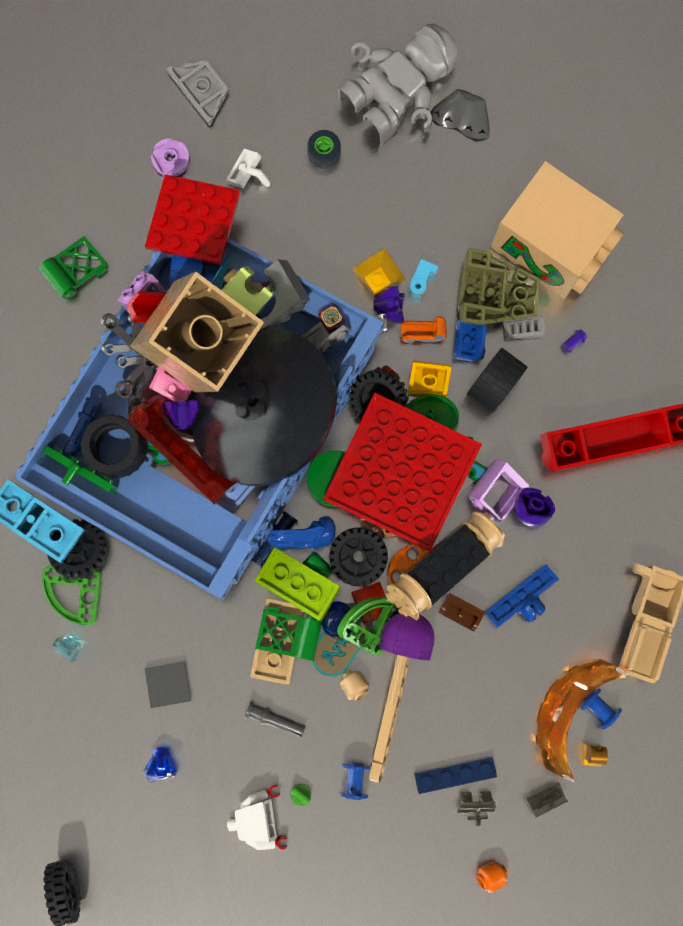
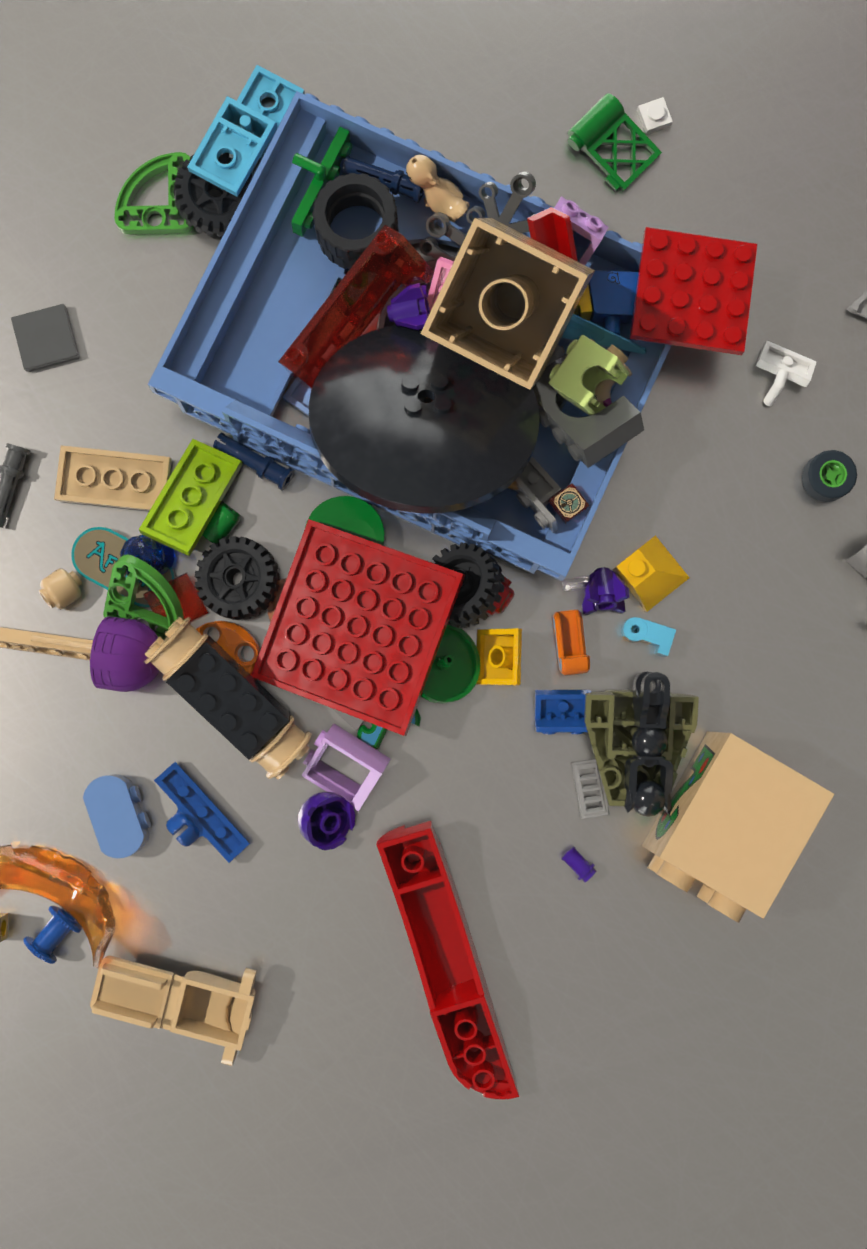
camera: 90 degrees right, 5 degrees up
clear light blue plate [53,634,84,662] -> none
lavender plate [151,138,189,176] -> none
green piece [255,606,322,661] -> none
blue hair [267,516,336,549] -> none
reddish brown hinge [439,593,485,632] -> none
black tyre [467,348,528,413] -> none
none -> medium blue brick [83,774,151,858]
none -> tan animal [406,154,470,222]
none -> black piece [624,671,674,817]
none -> white plate [637,97,673,135]

